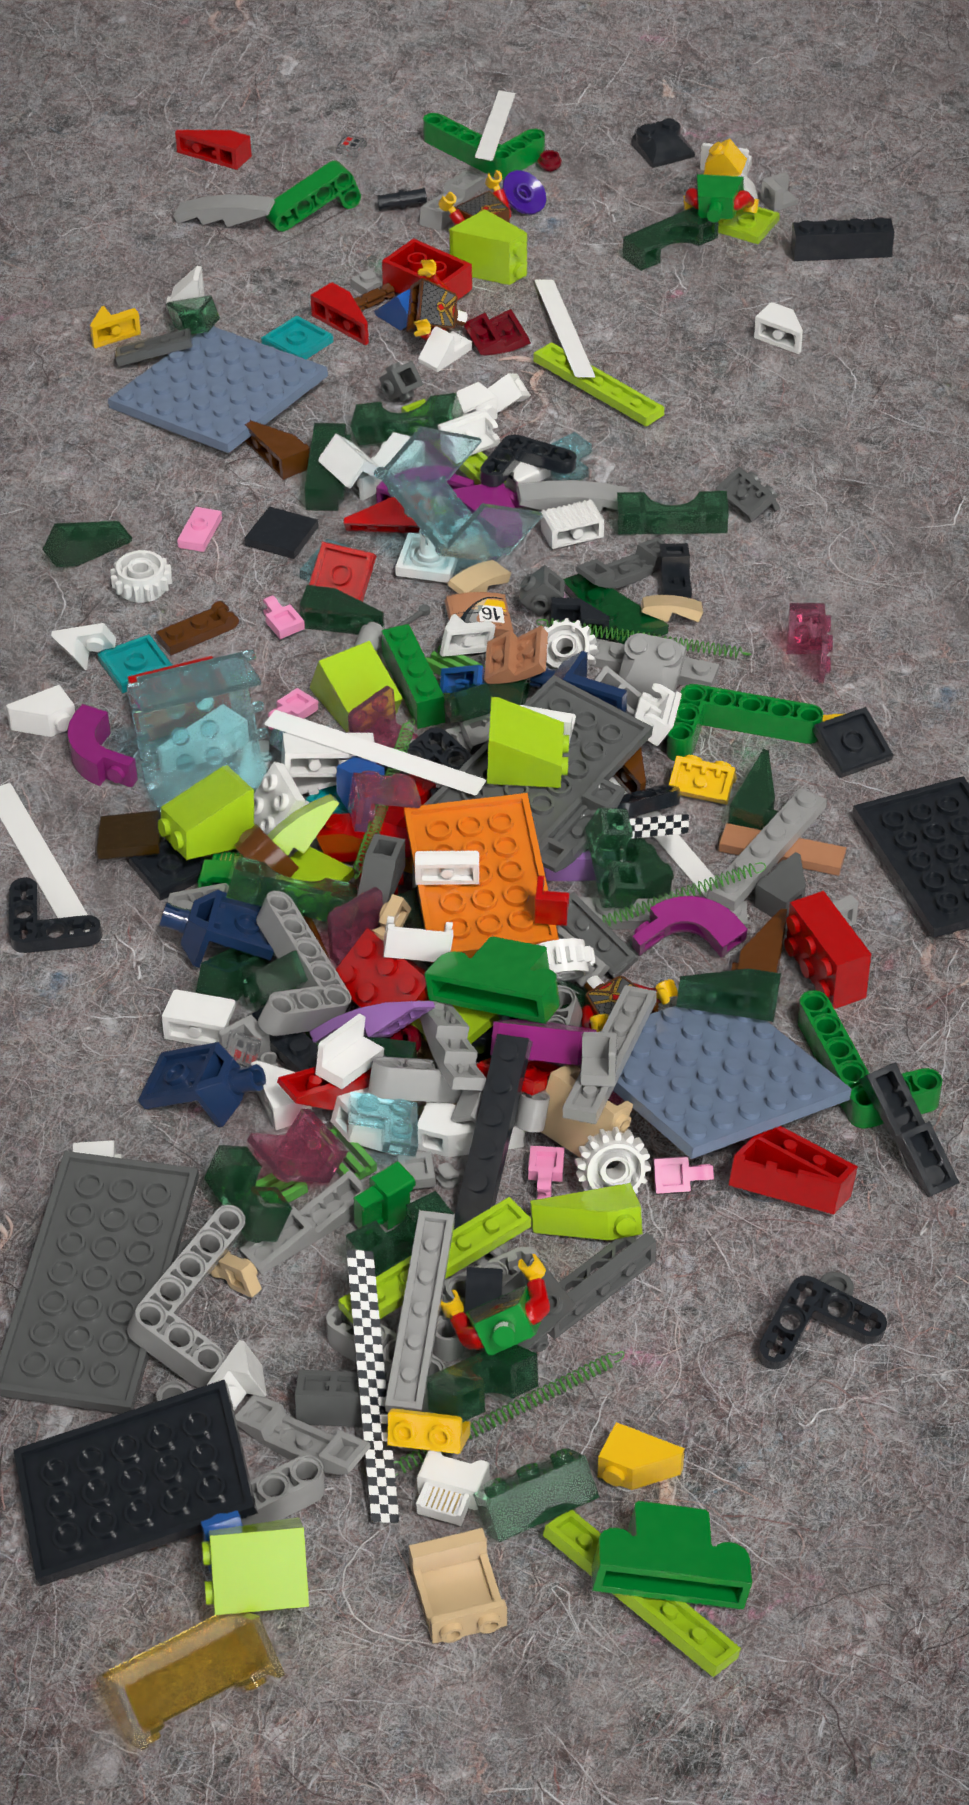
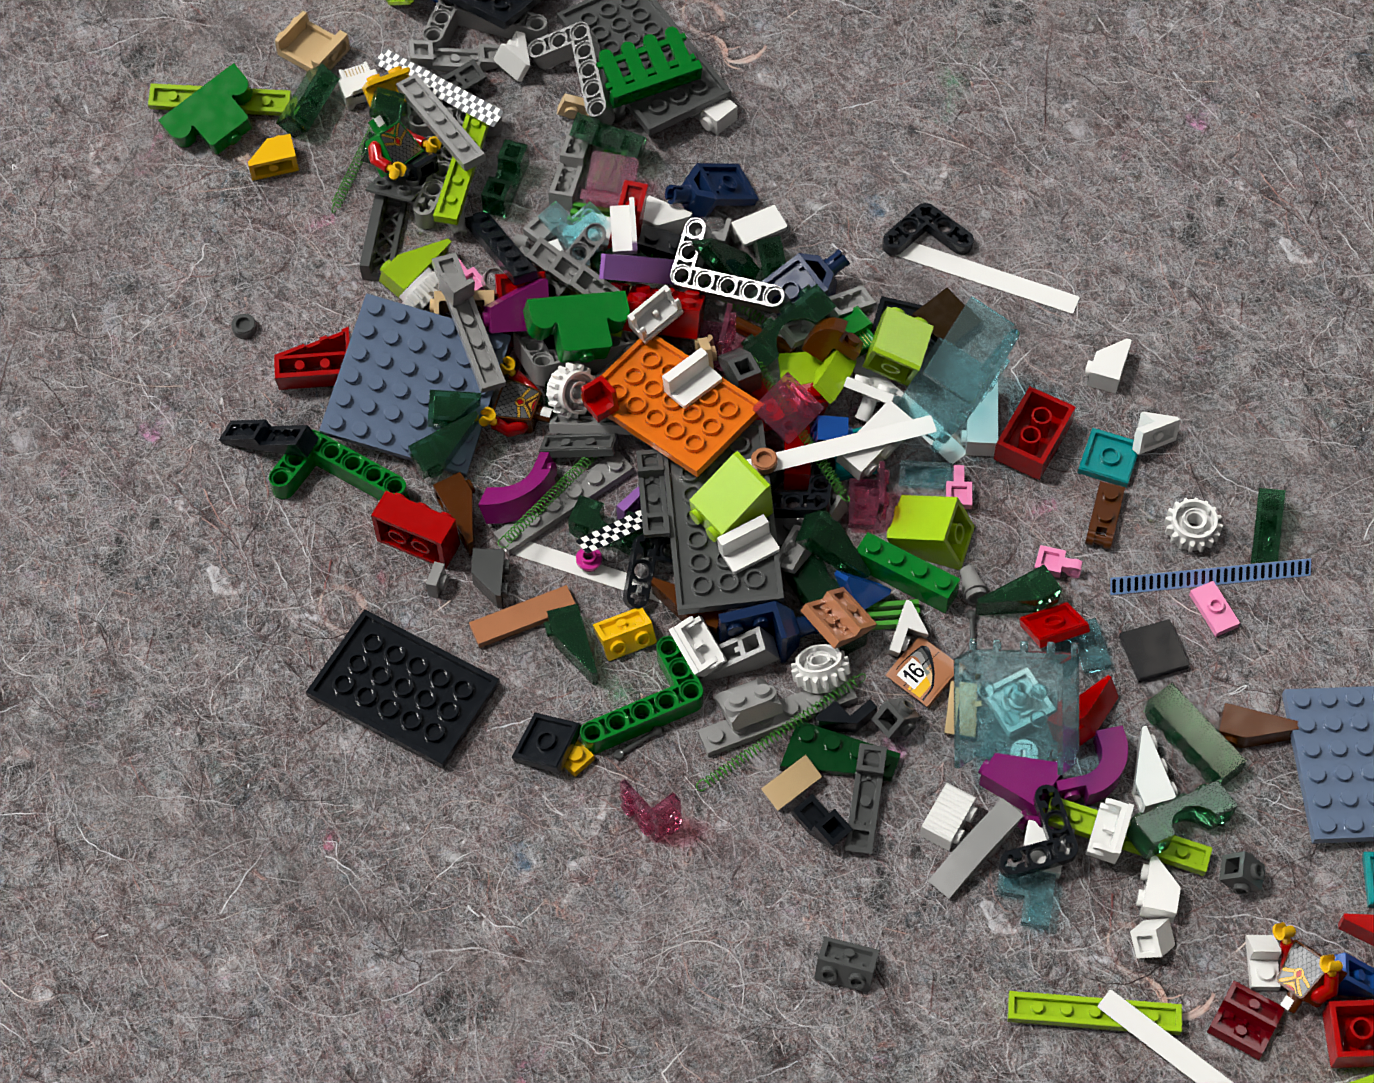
camera: 140 degrees right, 15 degrees up
magenta arch [68,704,138,788] -> none
white panel [318,434,382,488] -> none
green piece [354,1161,416,1235] -> none
clear green arch [585,807,645,909] -> none
clear green arch [616,491,729,535] -> none
light grey plate [707,788,827,911] -> none
black beam [758,1275,887,1370] -> none
none -> clear green slope [428,390,481,431]
none -> dark pink plate [576,548,602,572]
none -> green fence [596,27,703,109]
none -> nougat tile [751,448,777,475]
none -> light blue sticker [1110,558,1311,595]

